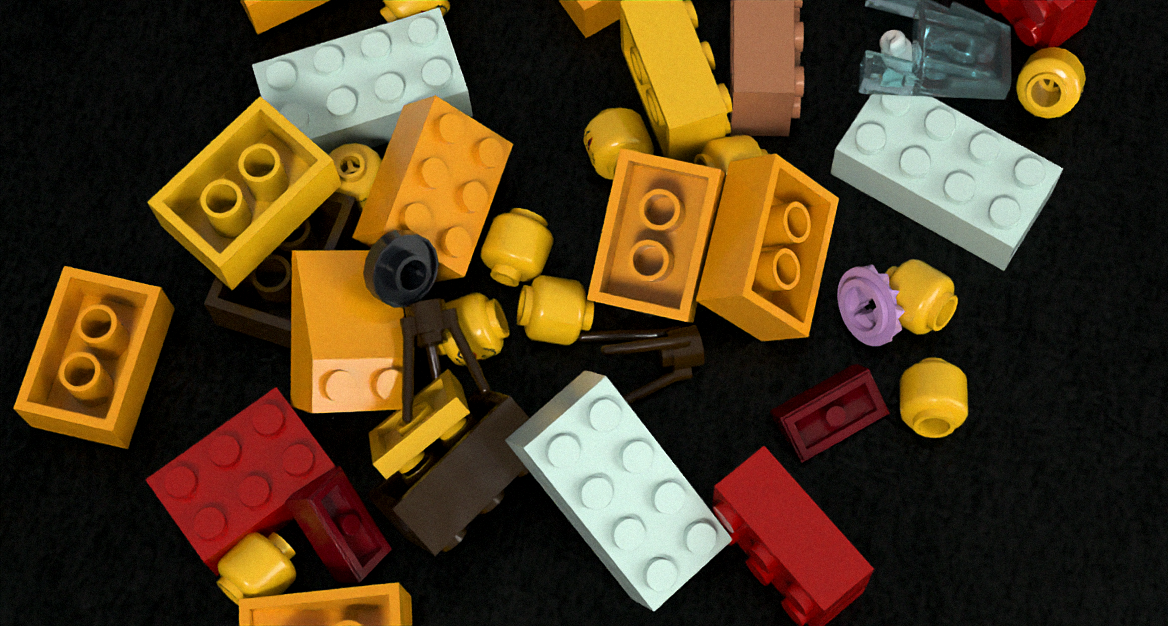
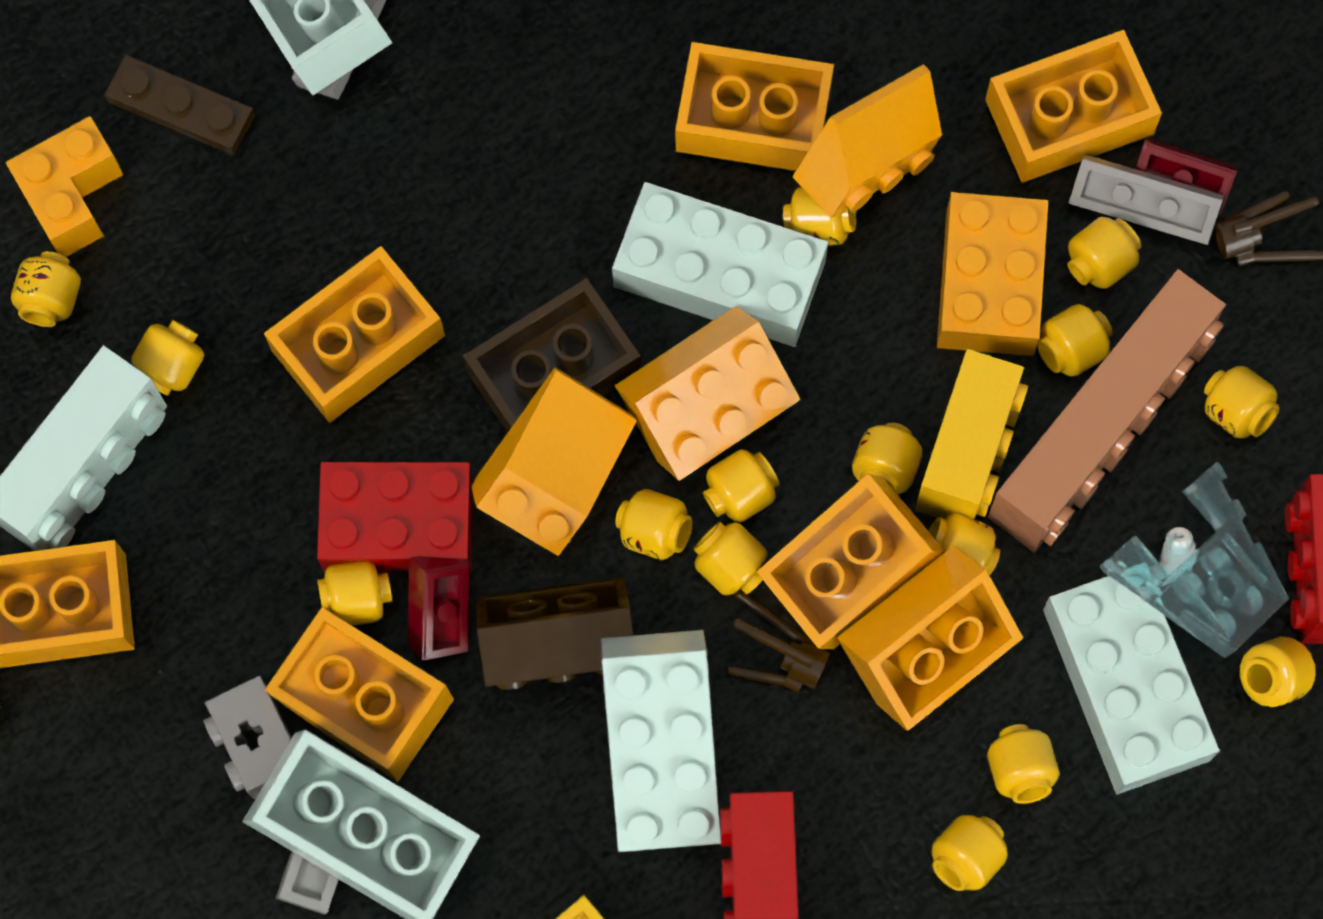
camera: 35 degrees right, 5 degrees up
yellow brick [147,96,342,290] -> none
yellow head [329,143,382,214] -> none
black plate [363,230,439,308] -> none
yellow plate [369,369,470,480] -> none
dark brown plant [399,299,490,423] -> none
dark red slope [770,364,890,463] -> none
lavender gear [837,265,905,346] -> none

